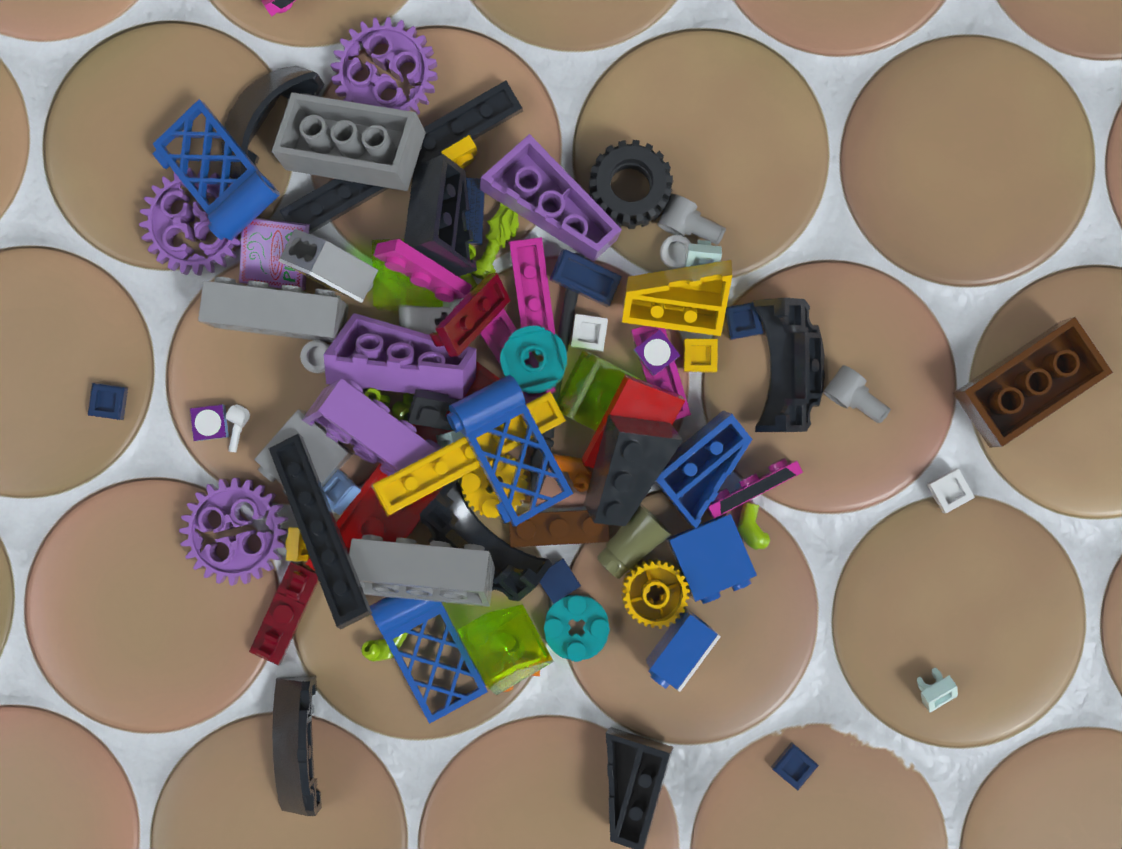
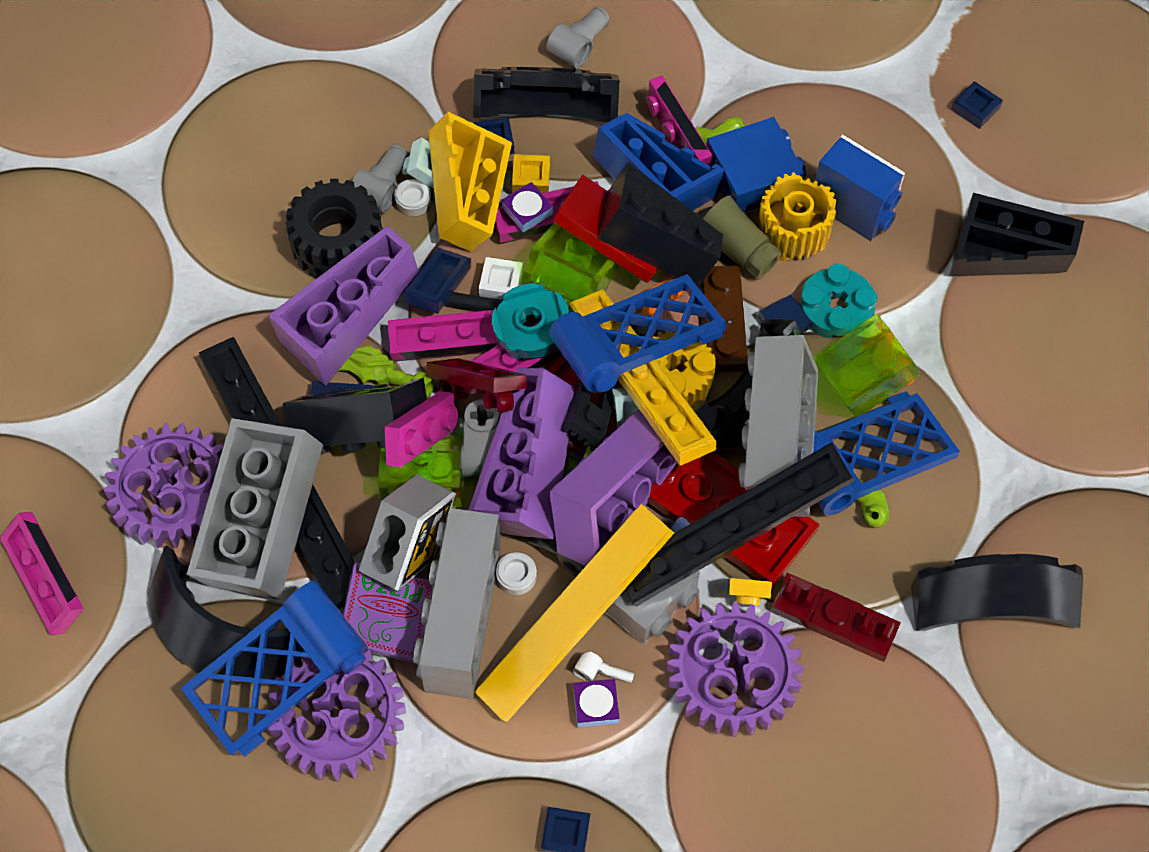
camera: 90 degrees left, 25 degrees down
yellow plate [441,135,478,168] -> none
none -> yellow tile [475,504,674,722]

